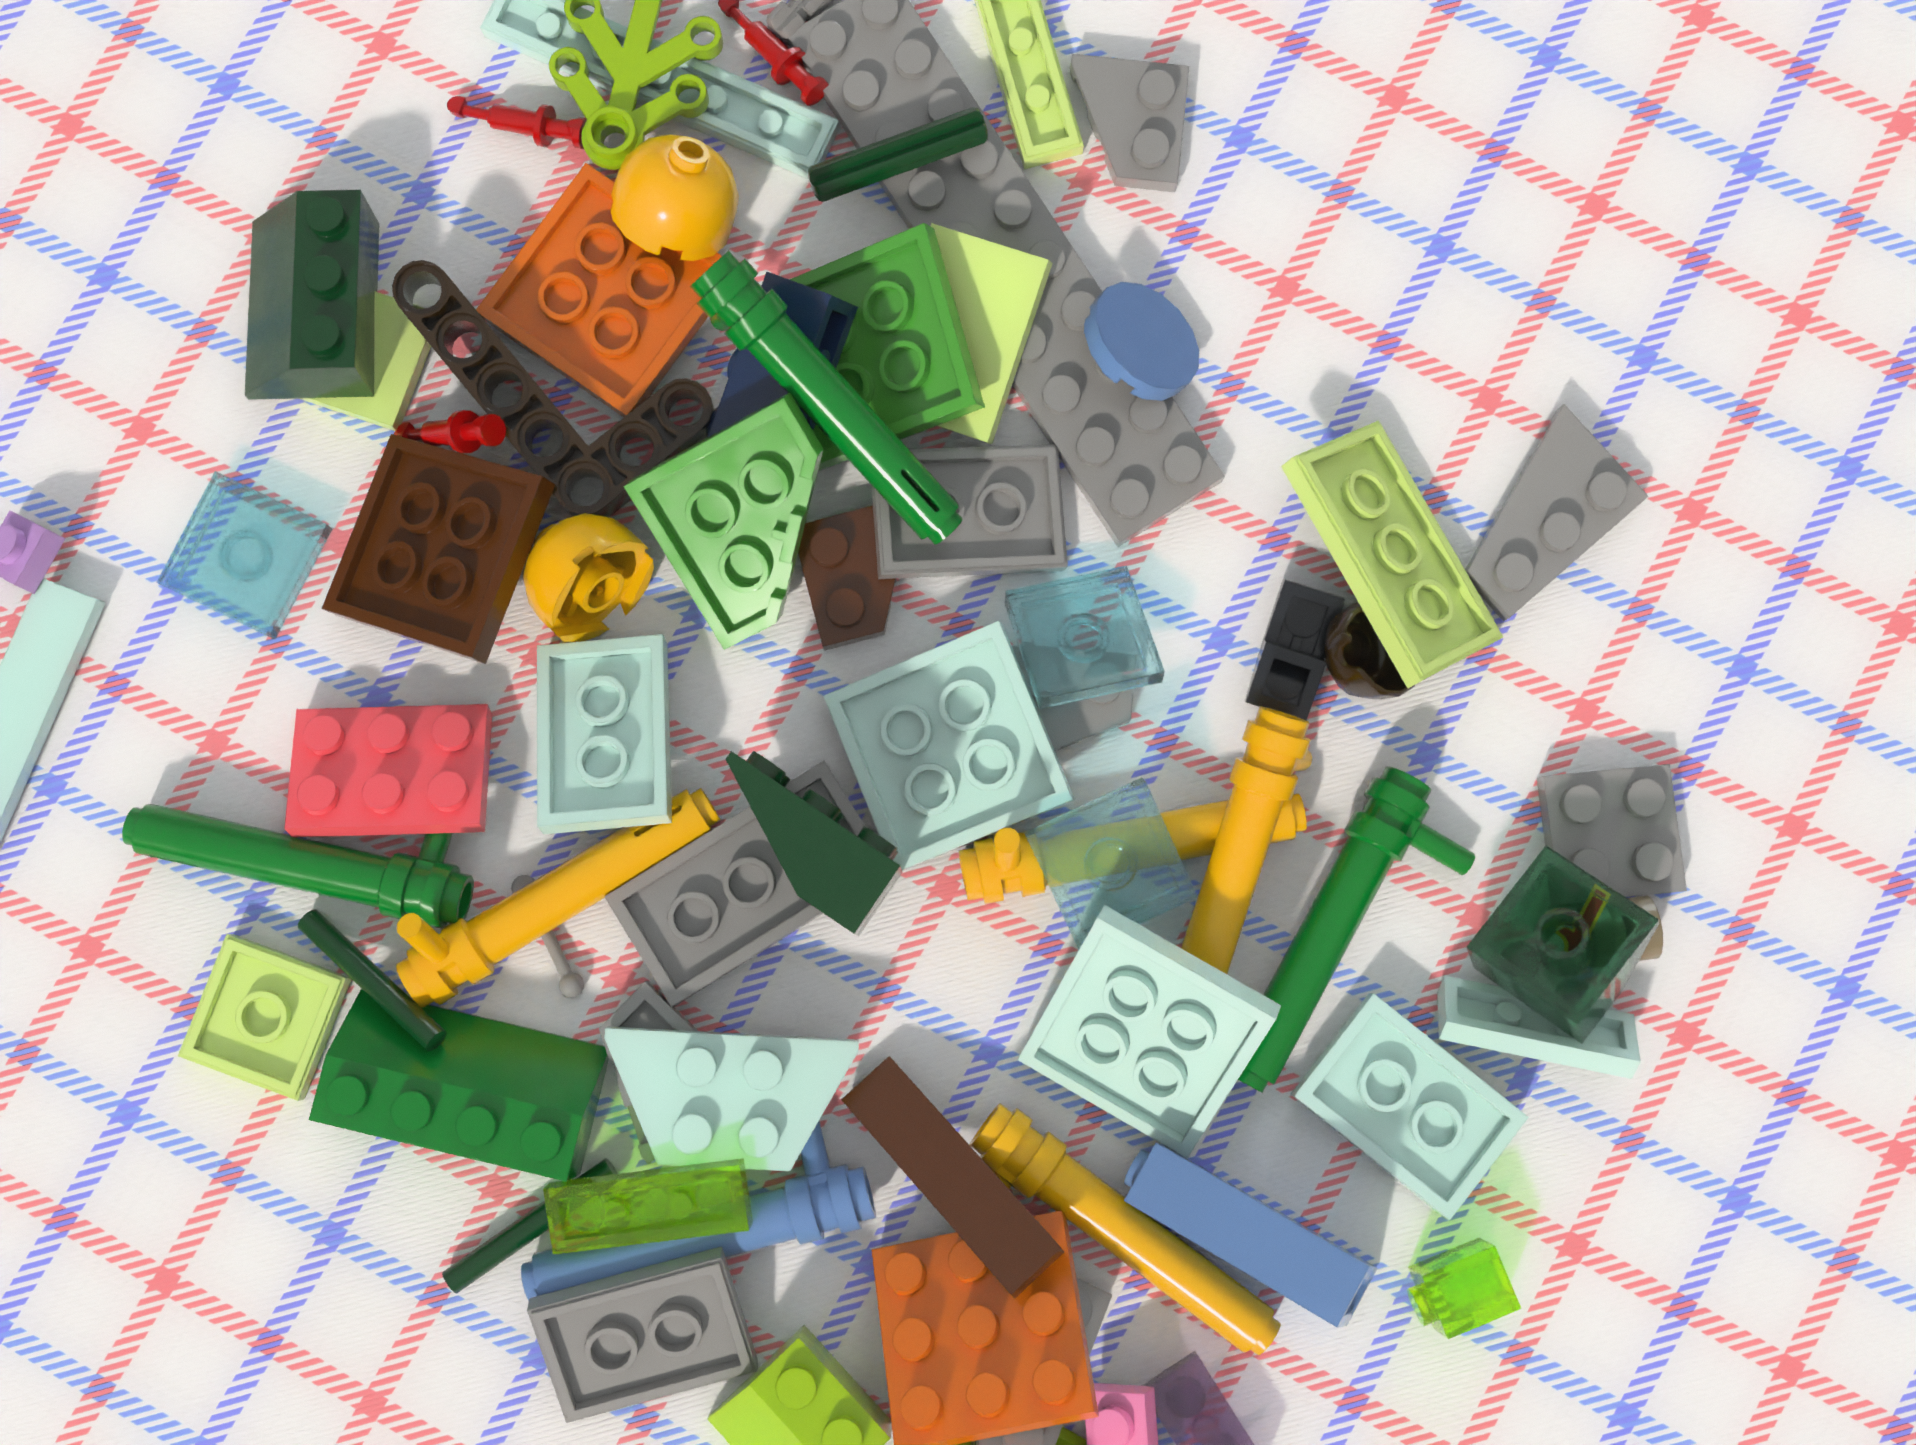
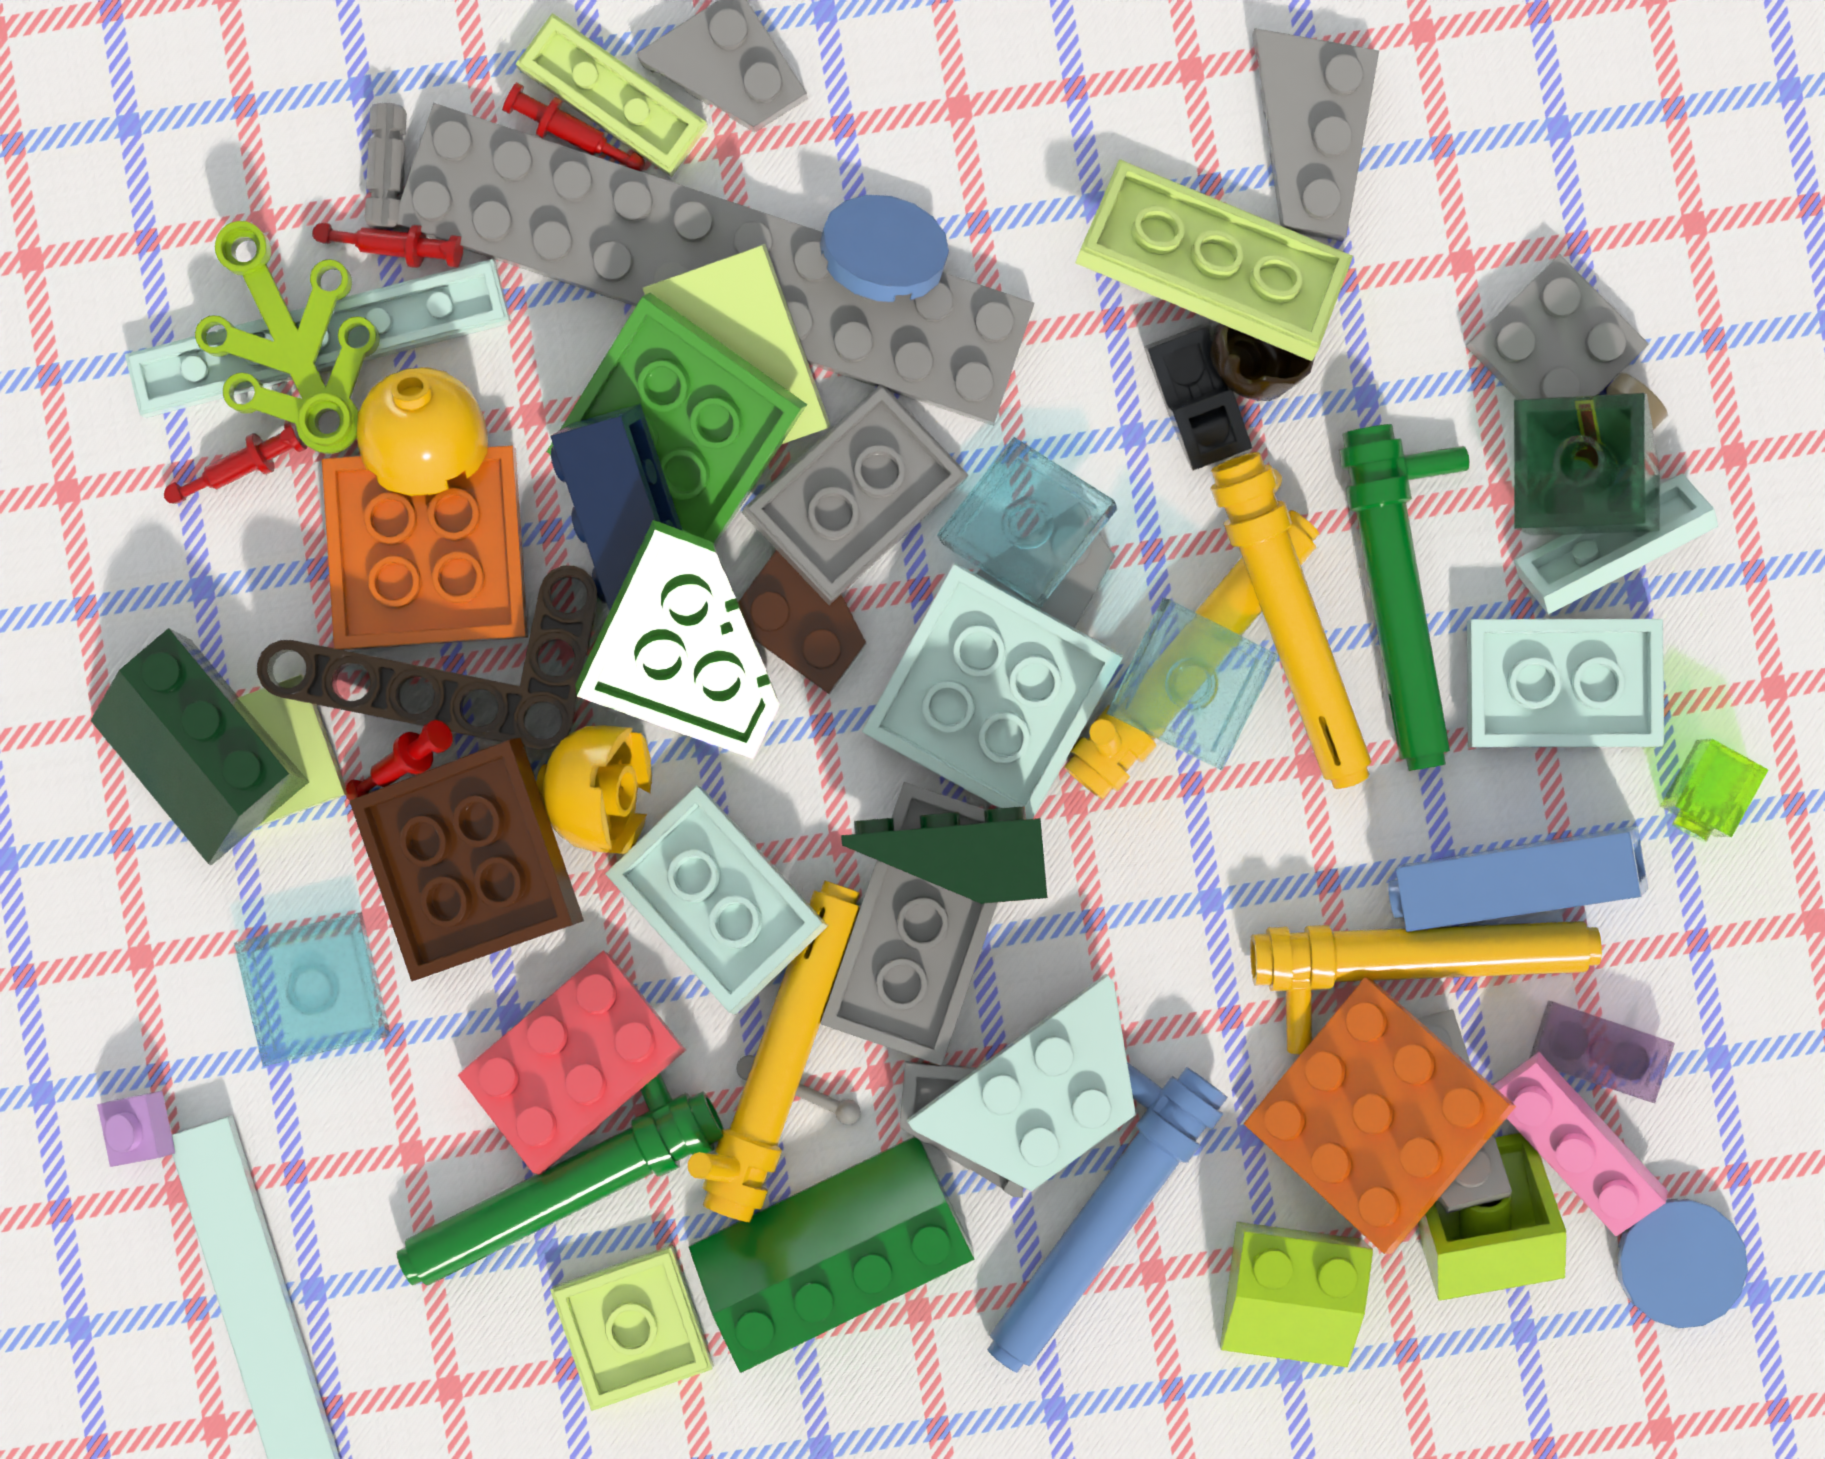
camera: 35 degrees left, 5 degrees up
dark green bar [298,909,447,1051] -> none
dark green bar [442,1158,620,1294] -> none
light grey tile [527,1246,758,1423] -> none
clear neon green plate [543,1158,753,1255] -> none
green cylinder [690,250,963,545] -> none
dark green axle [808,107,988,202] -> none
reddish brown tile [841,1056,1064,1298] -> none
light aqua plate [1017,905,1281,1158] -> none
none -> red piece [502,82,645,172]

